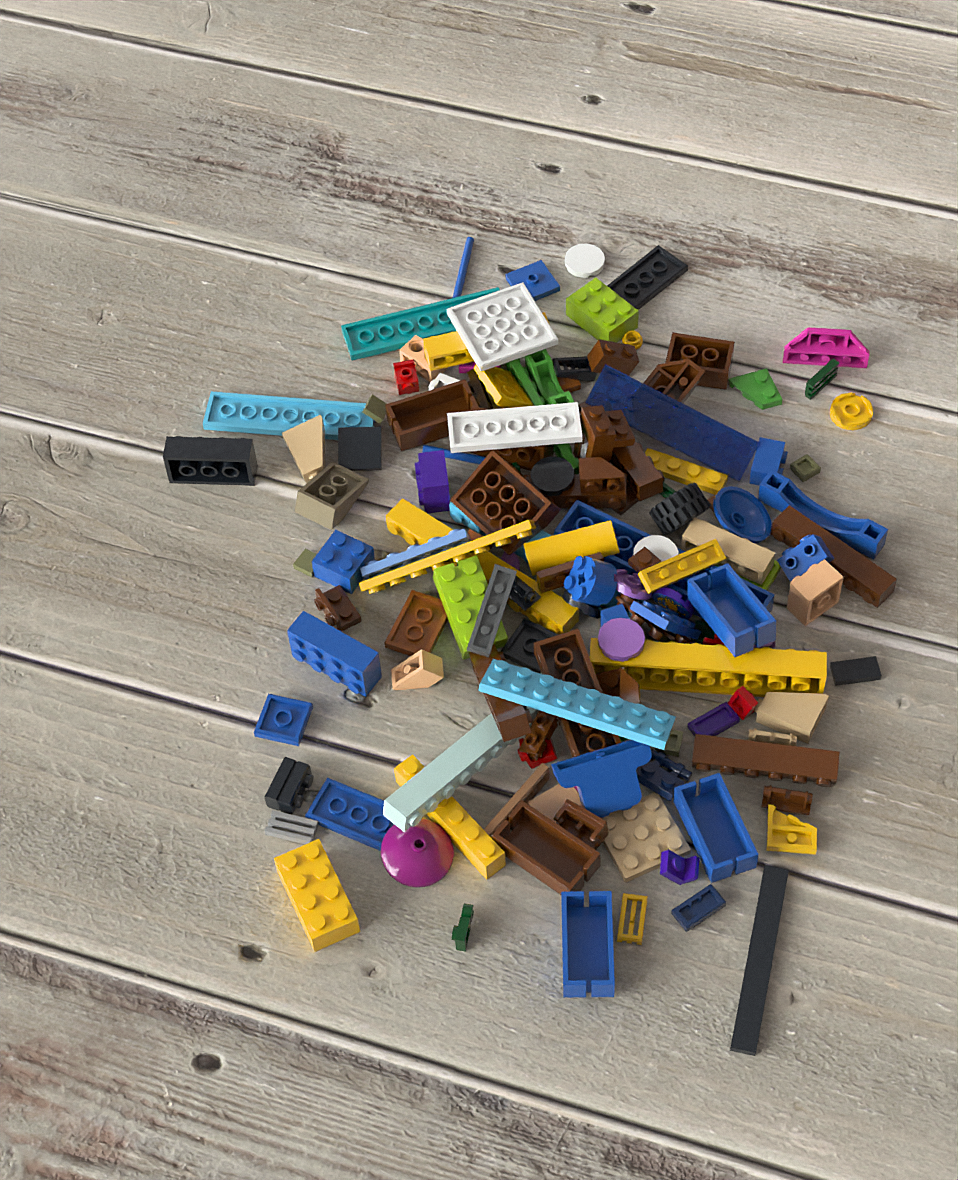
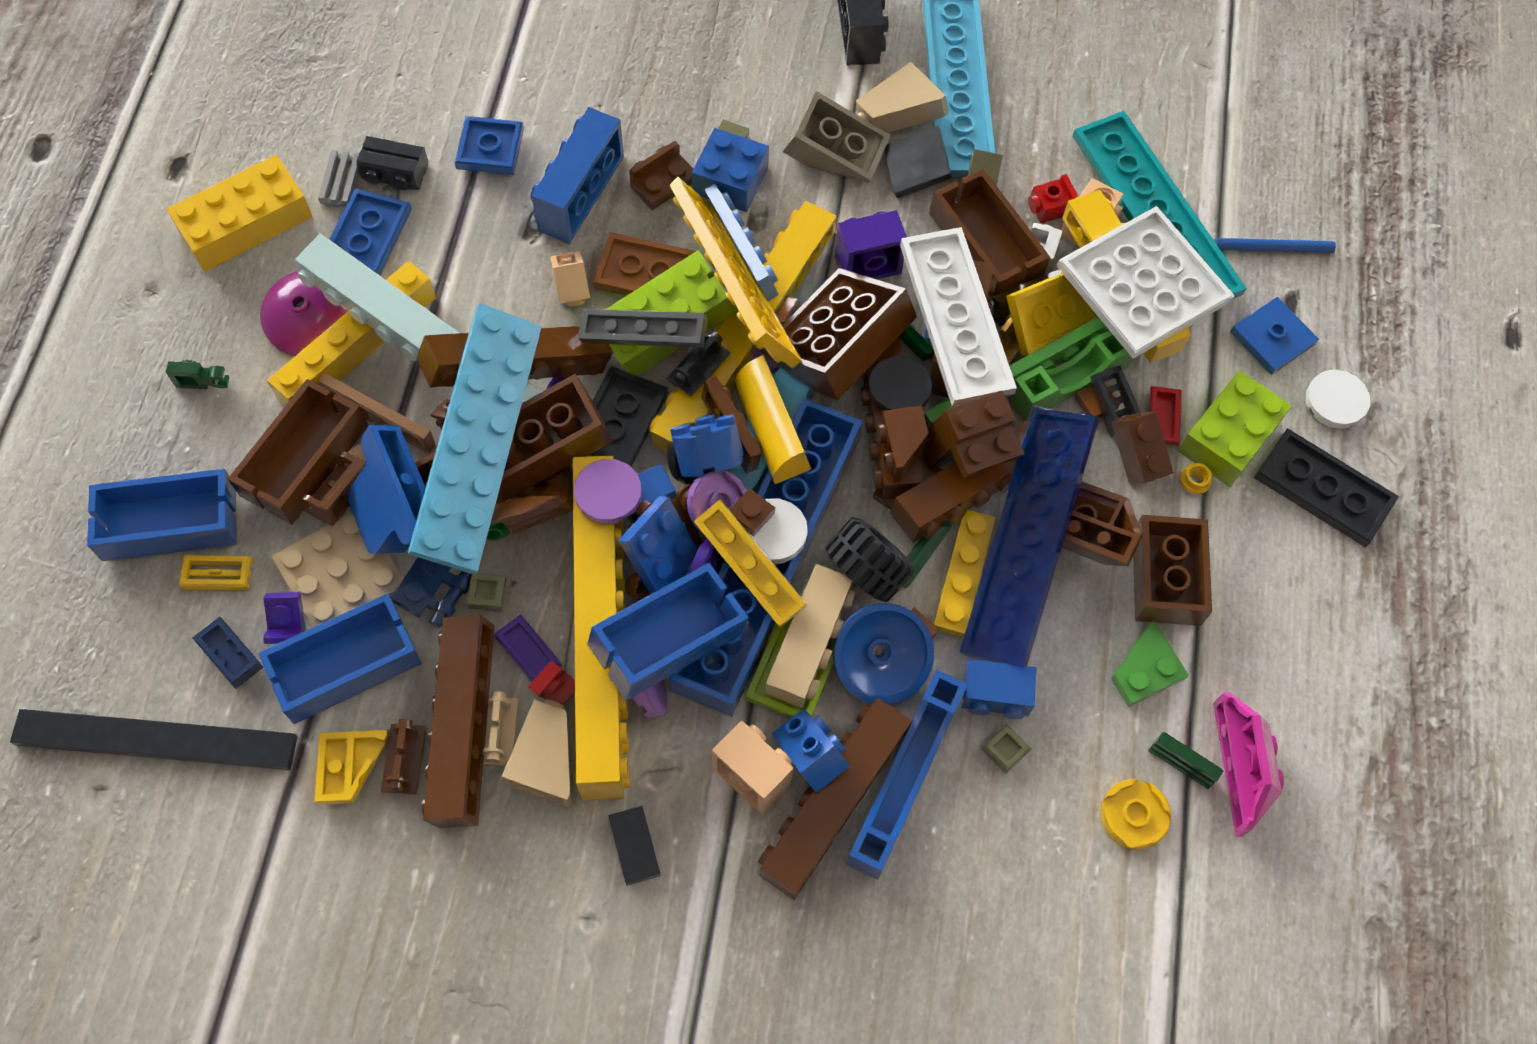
camera: 75 degrees right, 10 degrees up
none -> red tile [1149,386,1182,446]

